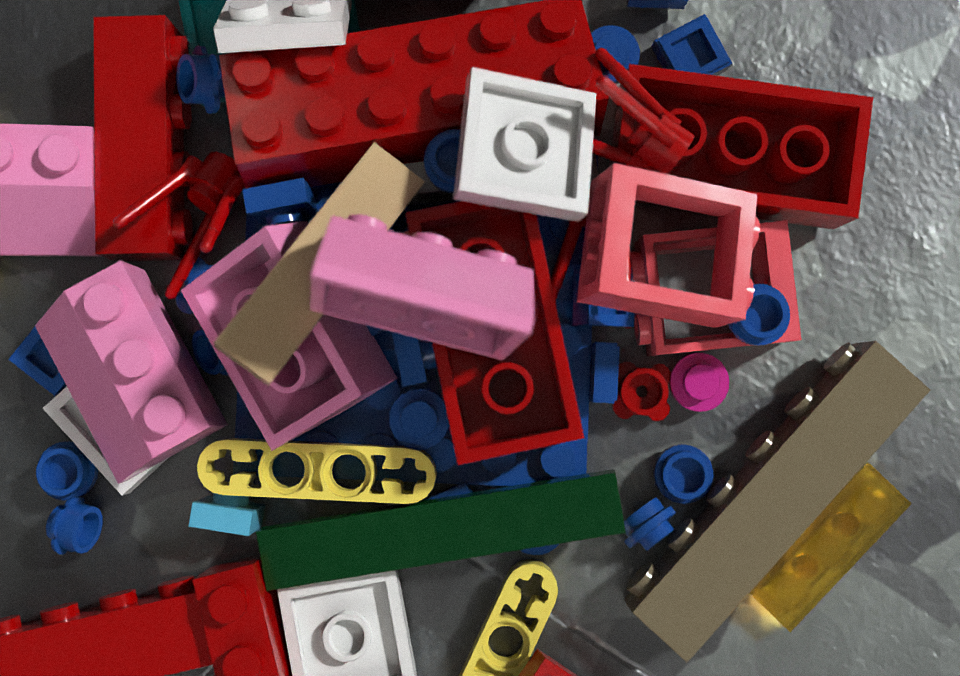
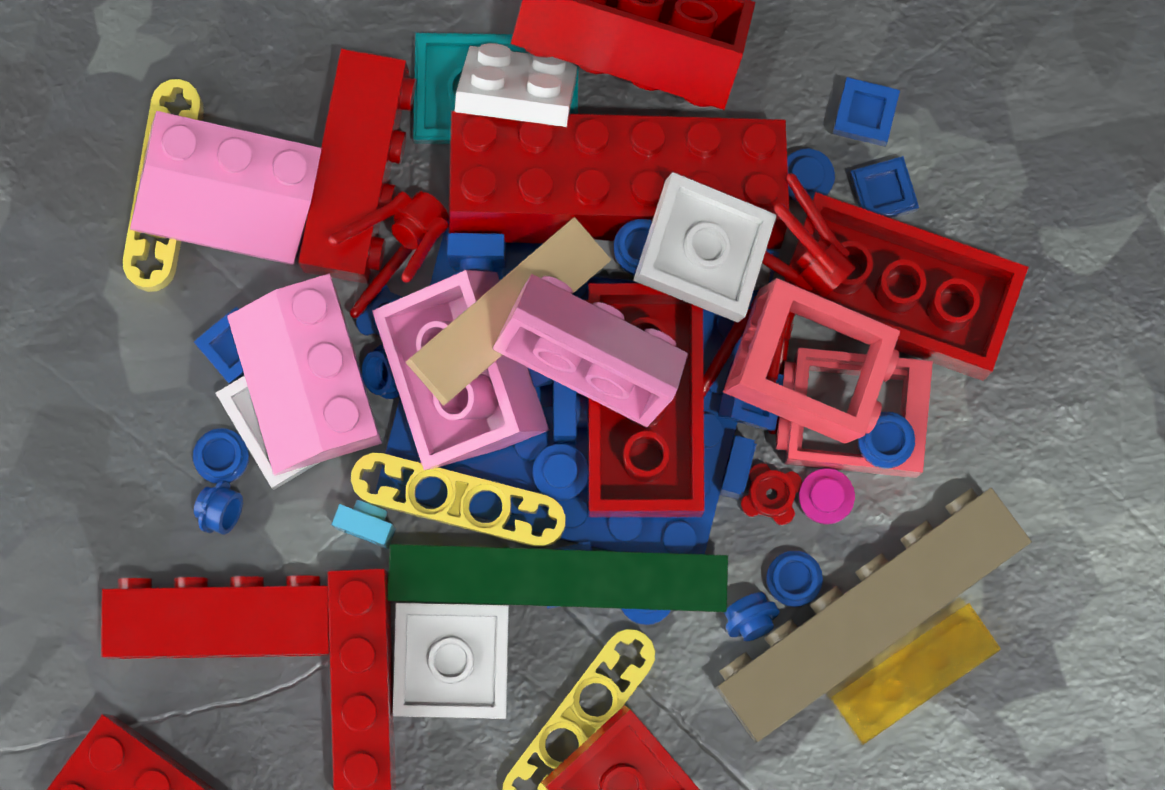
camera: 10 degrees right, 5 degrees down
blue plate [176,46,225,114] -> none

